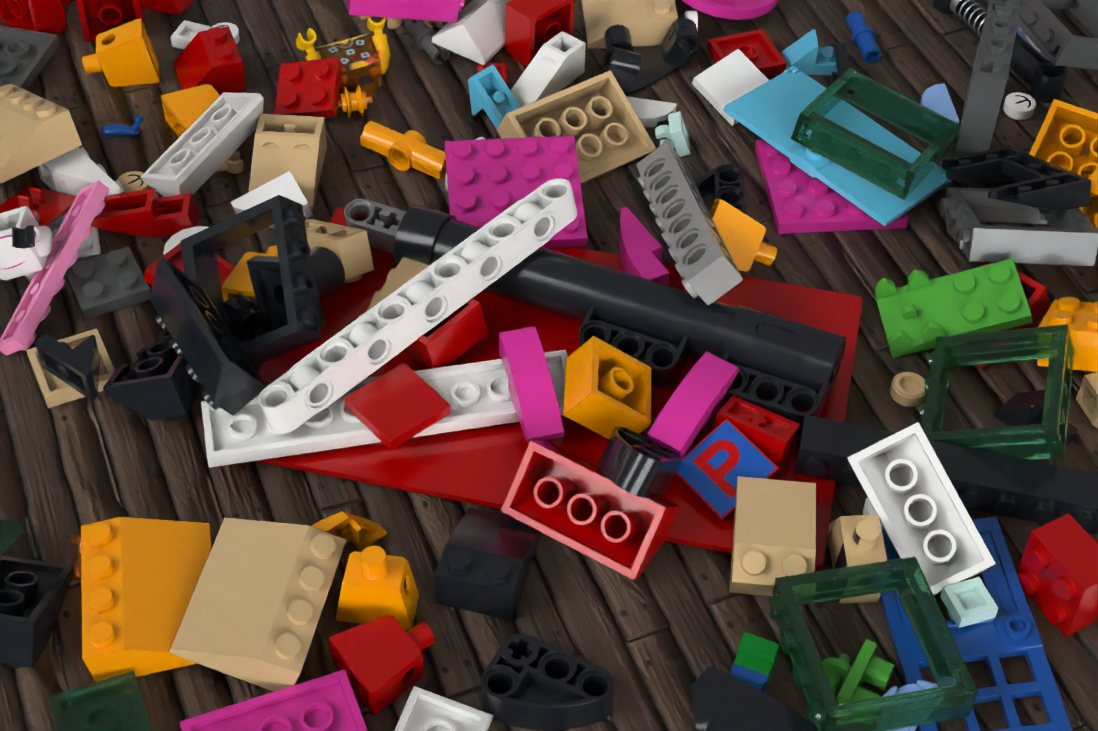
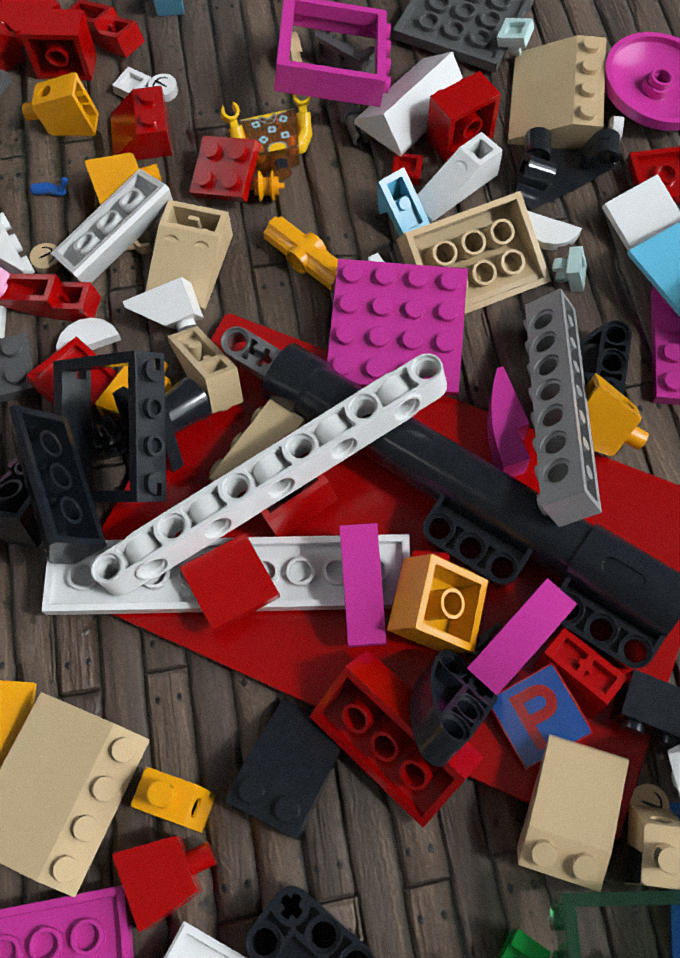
camera: 15 degrees right, 20 degrees up
light orange slope [312,511,387,551] -> none

